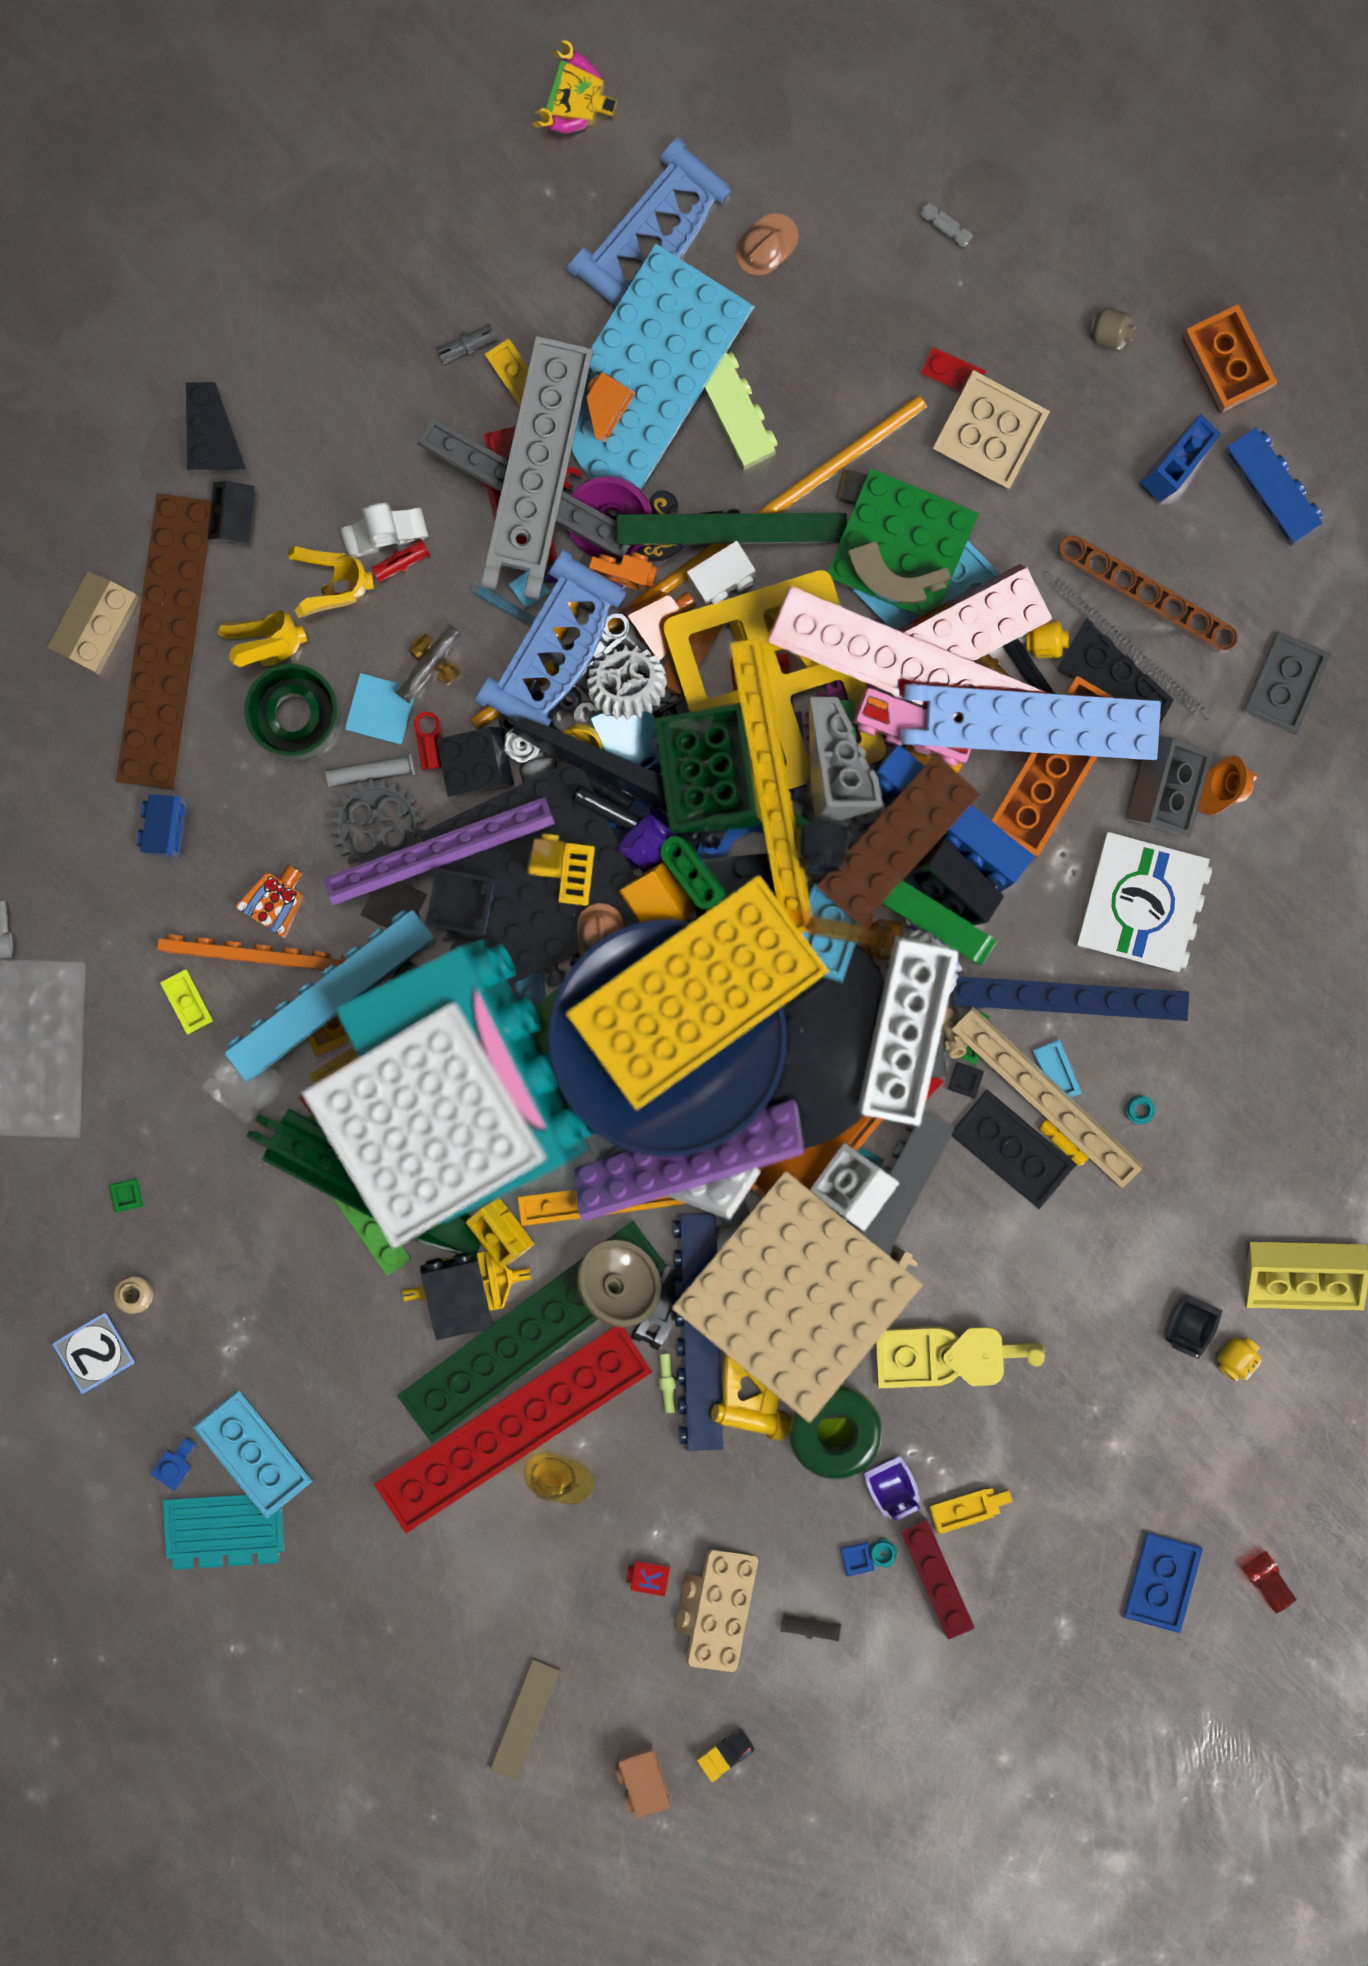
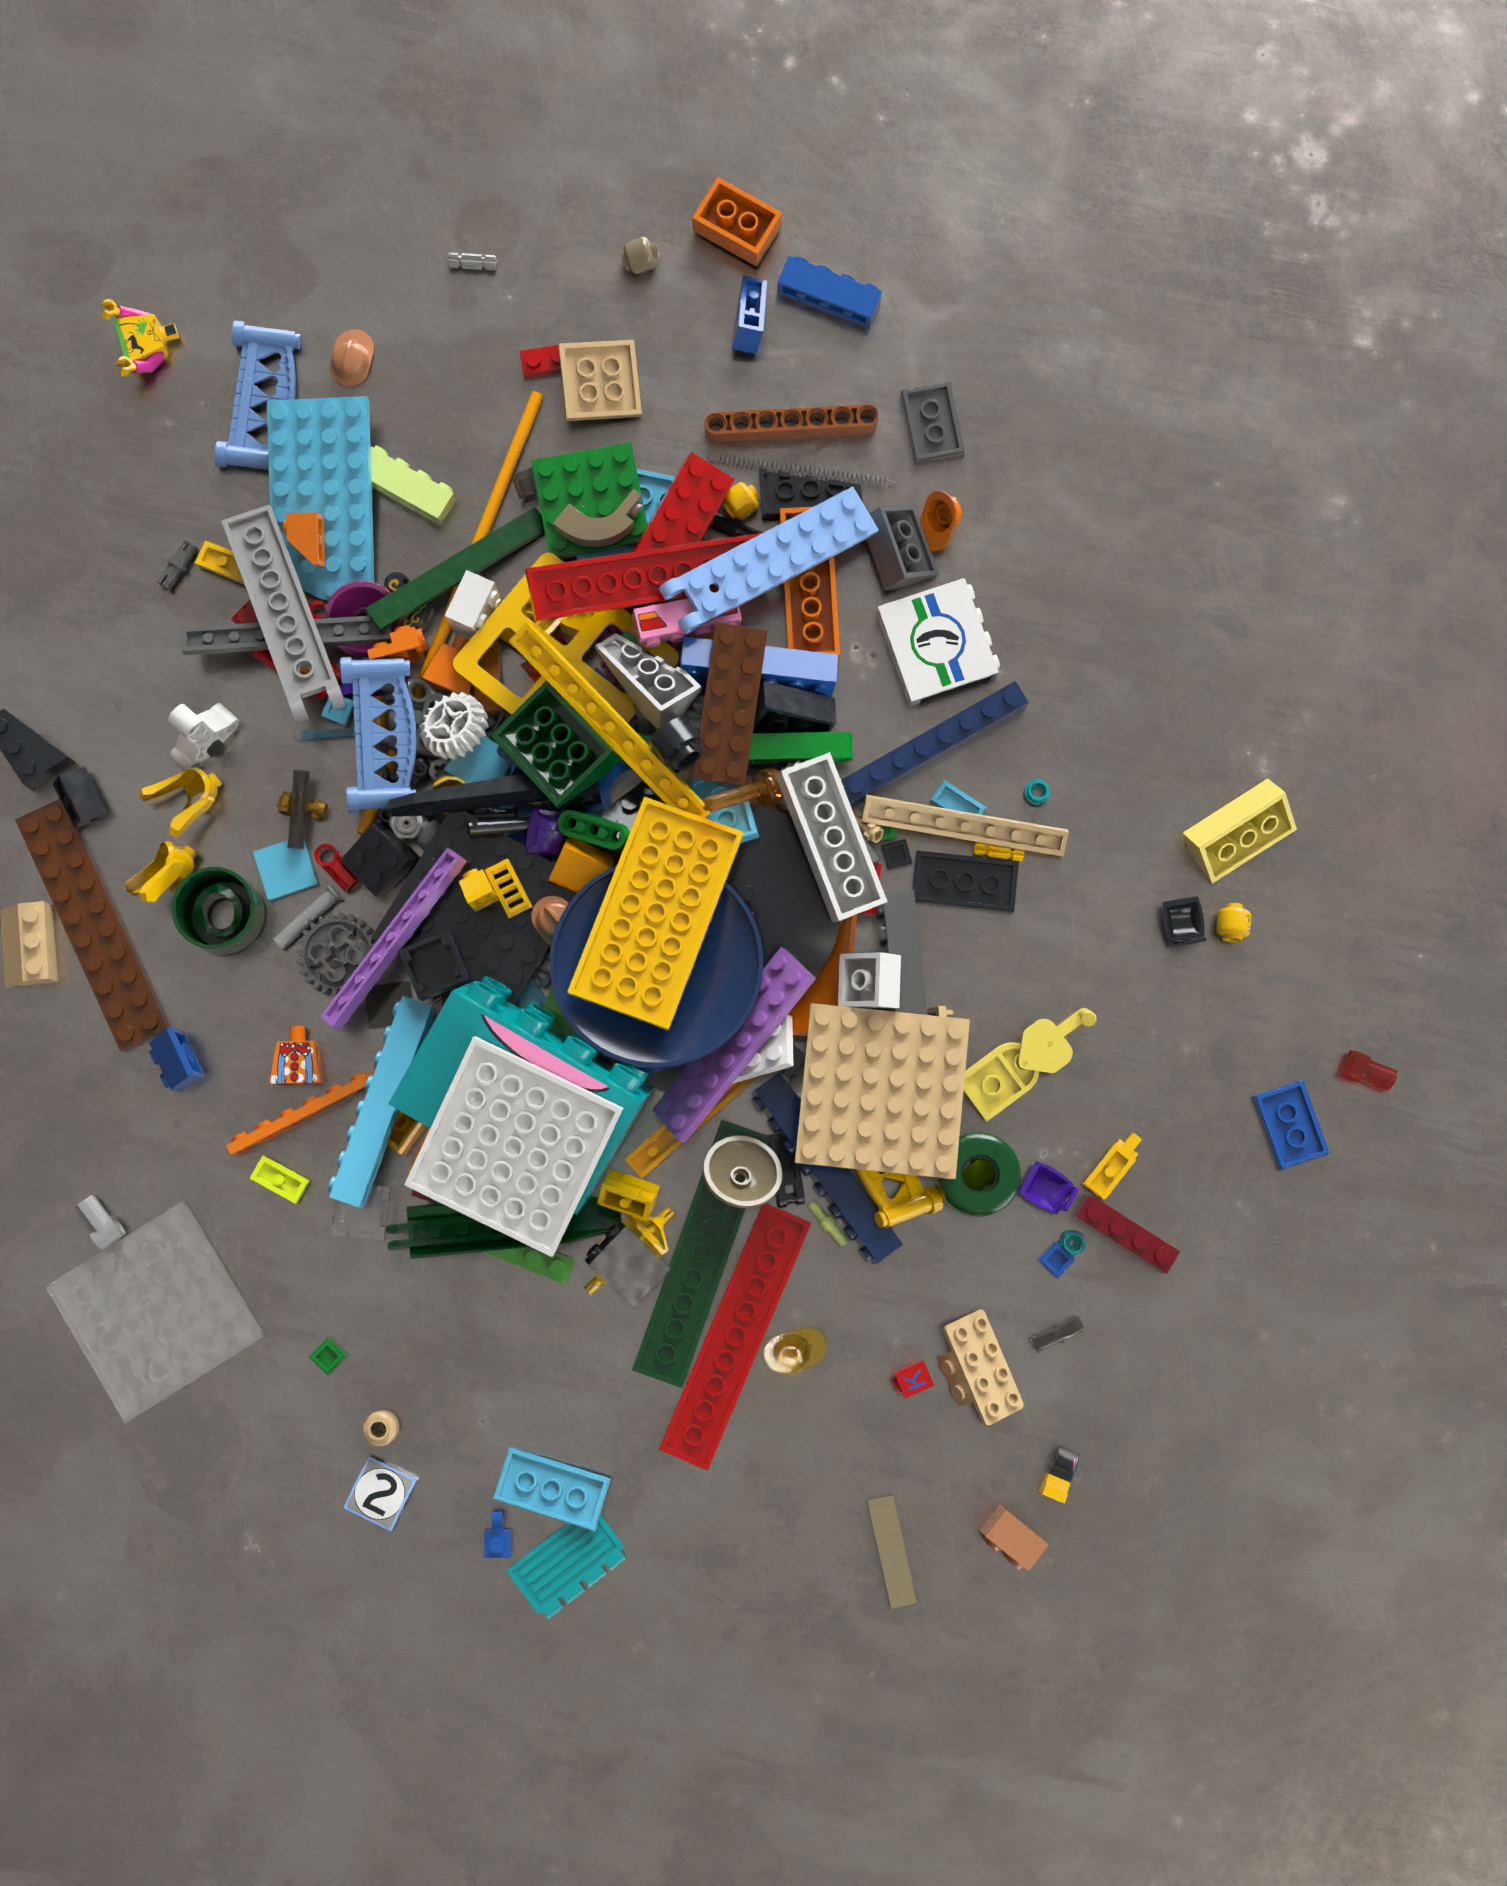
camera: 35 degrees left, 5 degrees down
red pin [370,539,430,583] -> none

